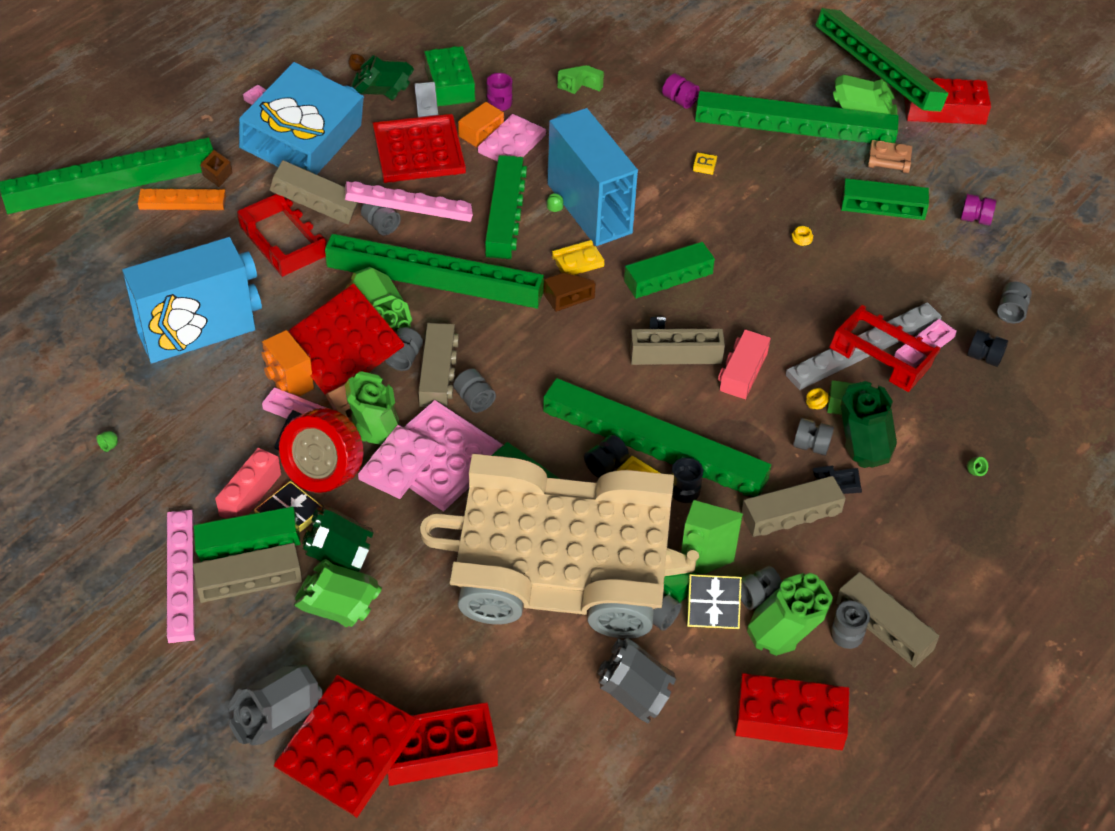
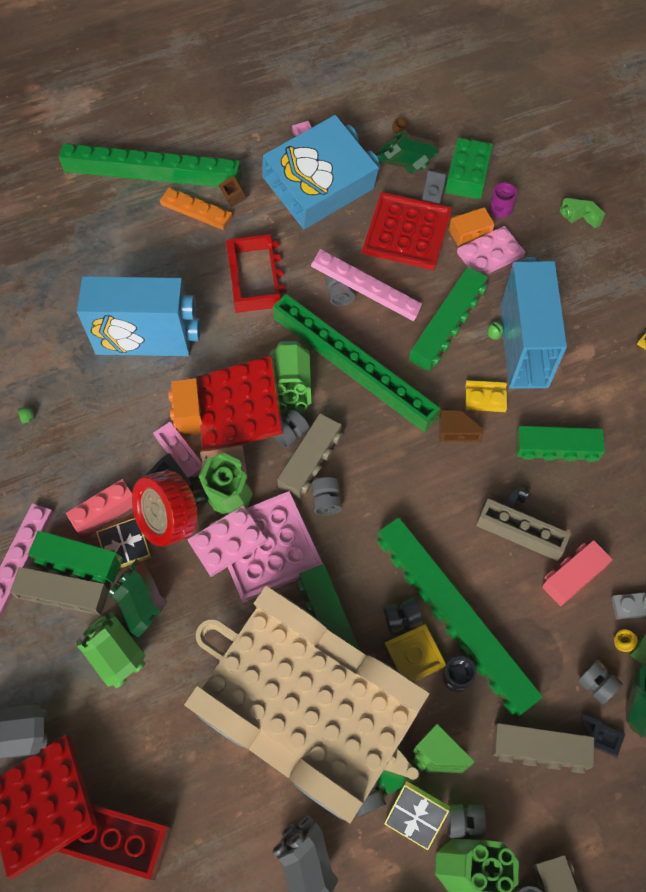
camera: 30 degrees right, 15 degrees up
dark tan brick [270,160,359,225] -> none

